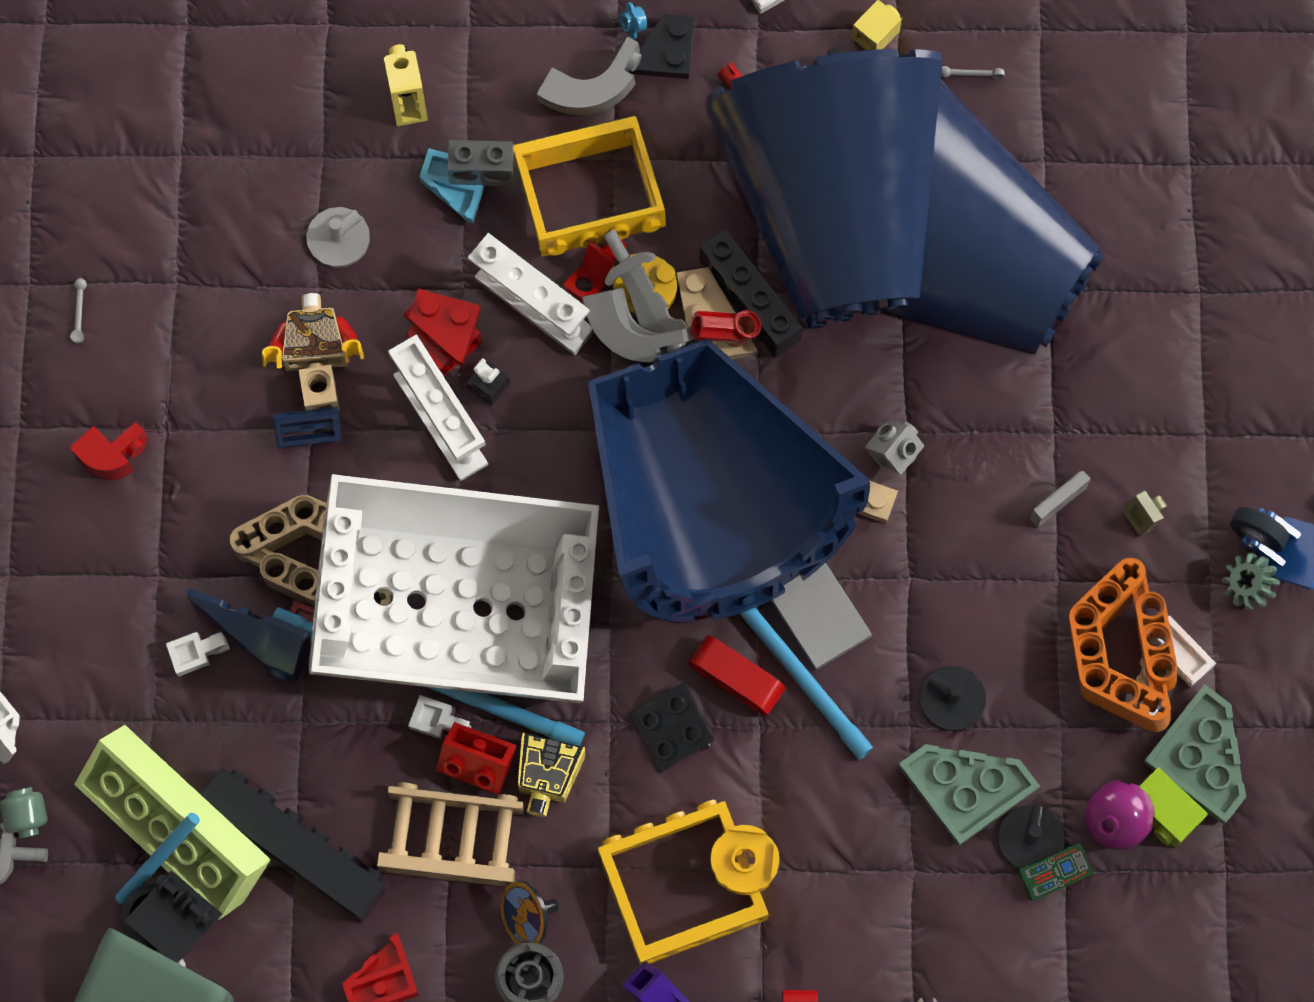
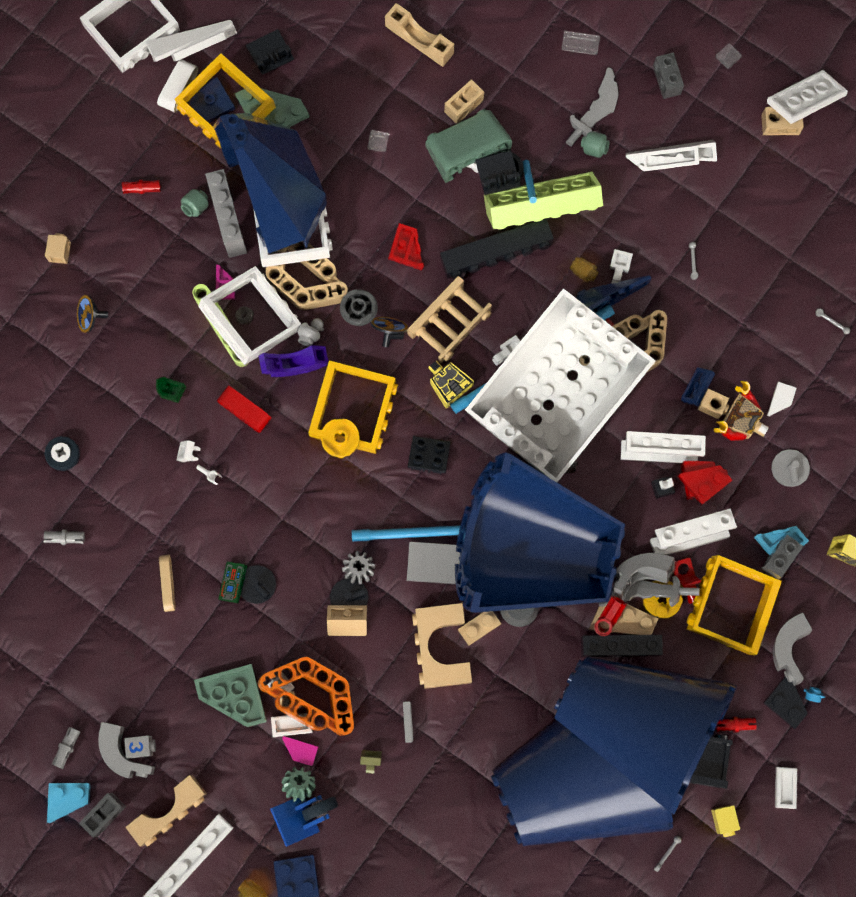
camera: 125 degrees right, 5 degrees up
red brick [69,422,149,480] -> none
red brick [436,722,517,795] -> none
red beam [688,635,786,716] -> none
light grey brick [864,419,924,475] -> none
sand green plate [898,744,1040,847] -> none
magenta cylinder [1085,780,1155,850] -> none
lime brick [1139,767,1208,849] -> none
none -> tan beam [159,555,176,612]
none -> dark pink tile [282,736,318,766]
none -> tan panel [327,605,367,636]
none -> light grey gear [342,551,375,585]
none -> tan arch [412,603,472,689]
none -> clear yellow brick [570,256,599,283]
none -> light grey hinge [689,242,698,280]
none -> white tile [767,382,796,416]

